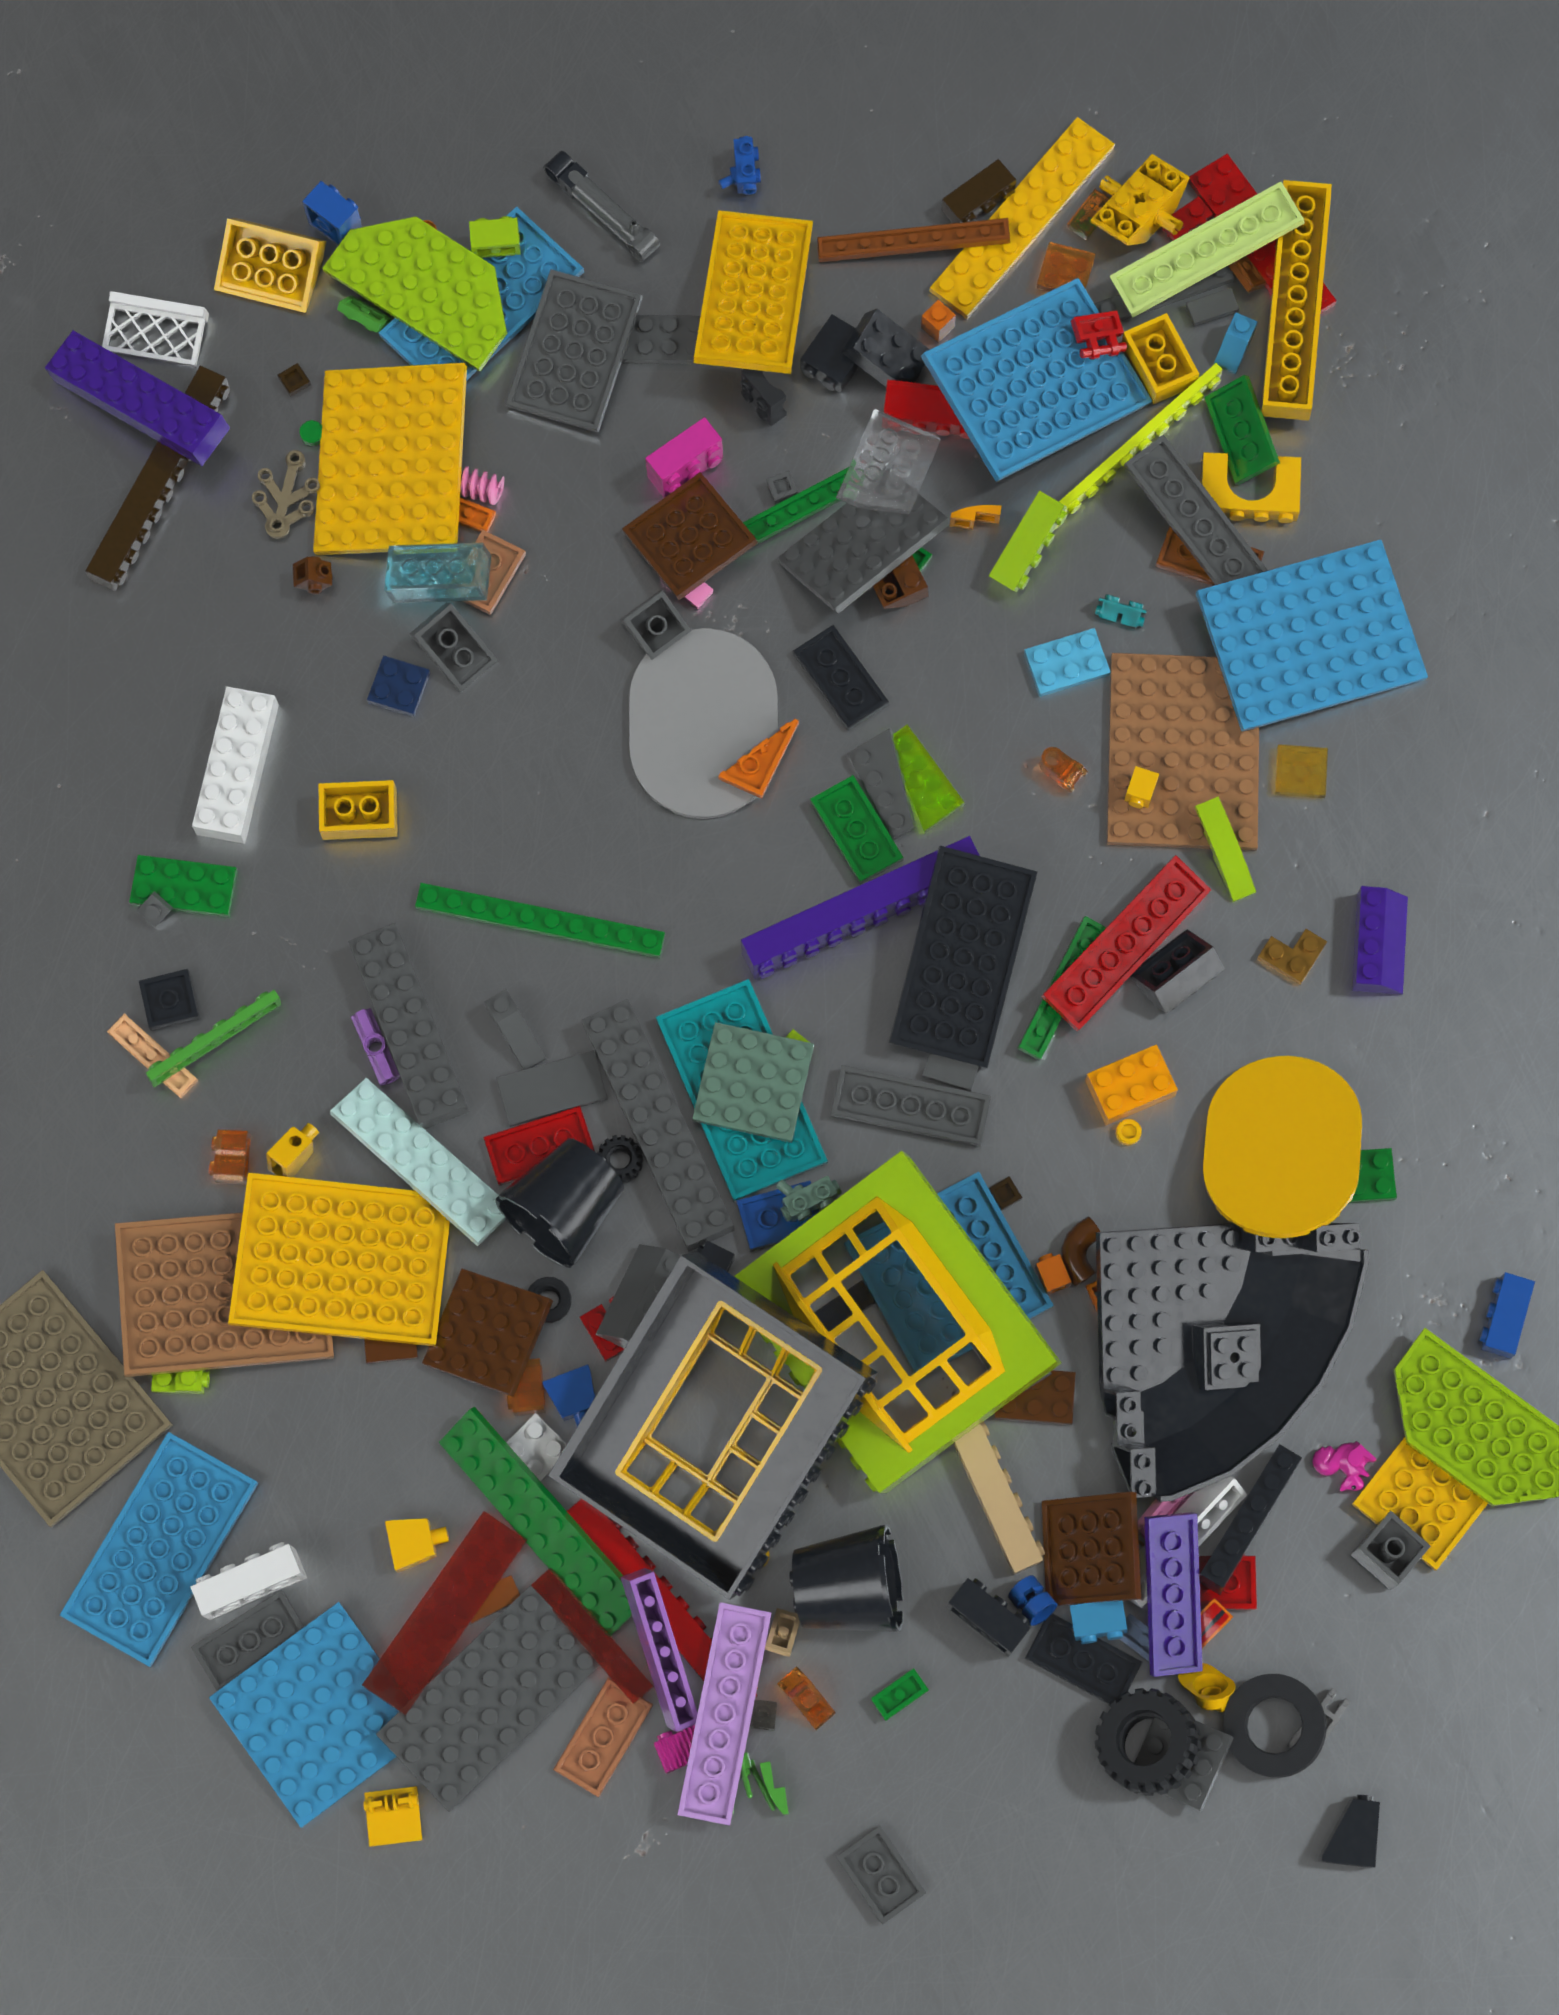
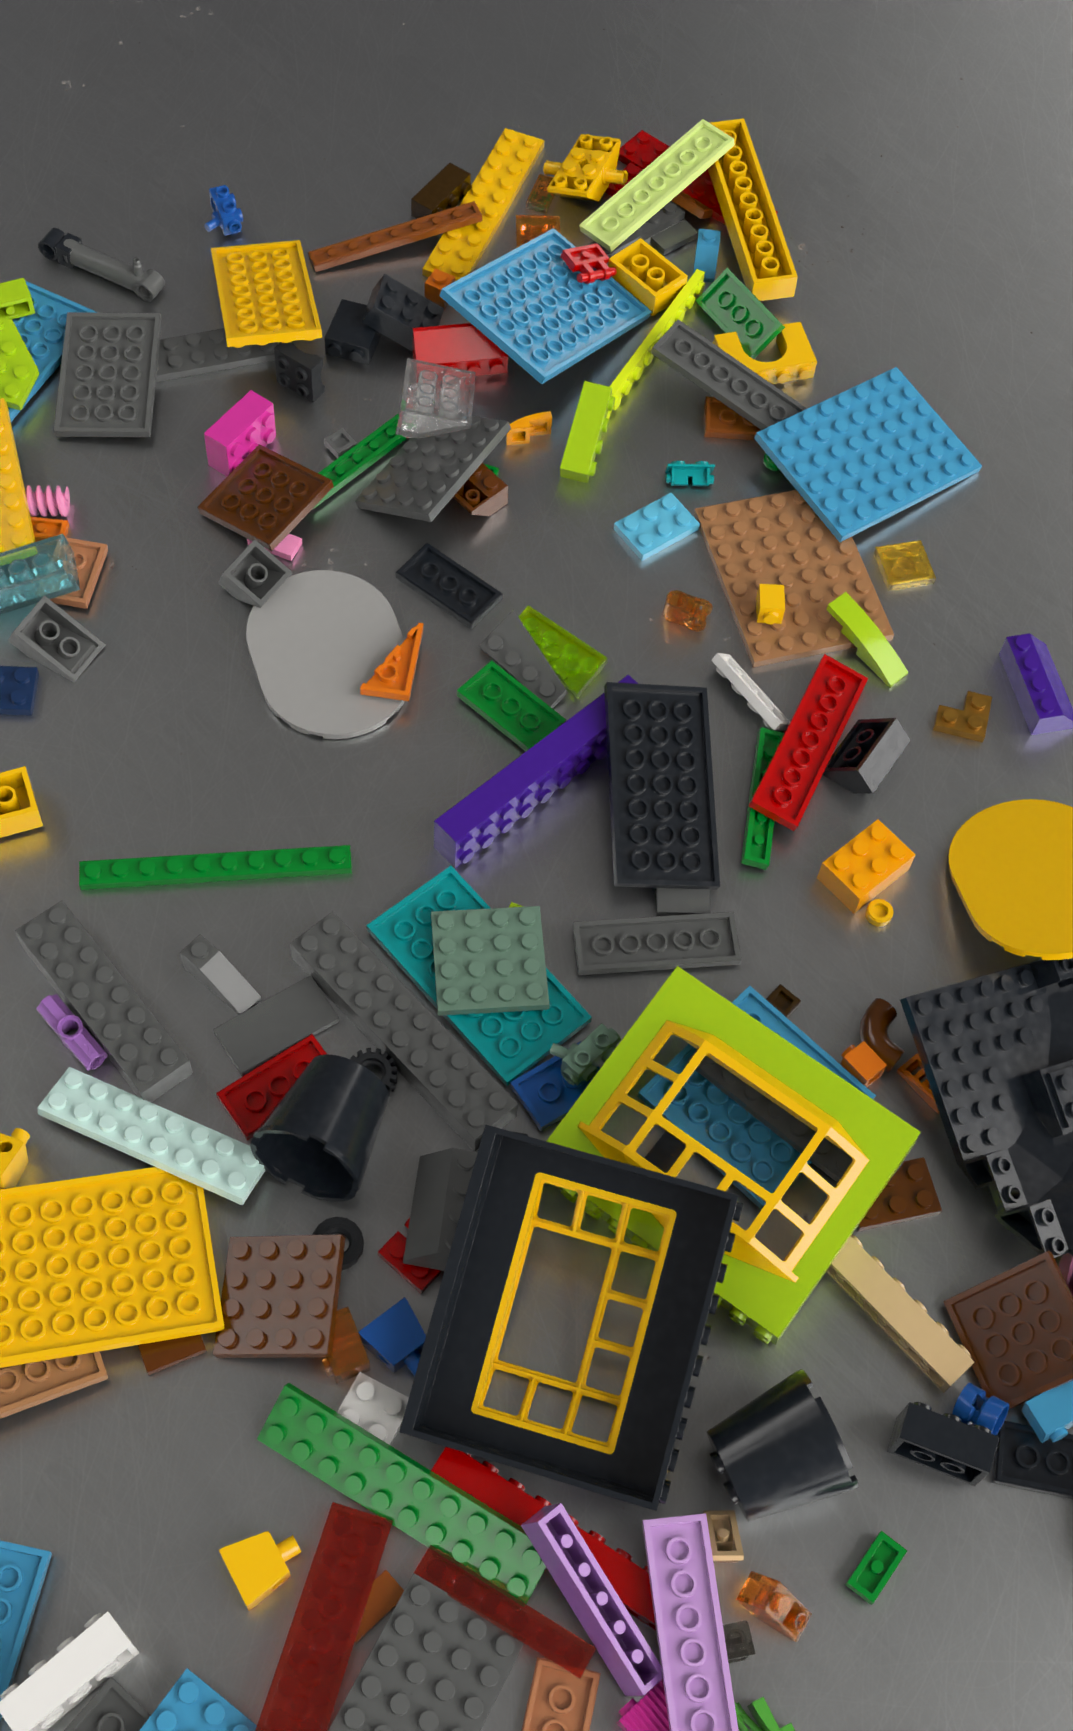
camera: 25 degrees left, 15 degrees down
none -> white plate [711,653,790,731]

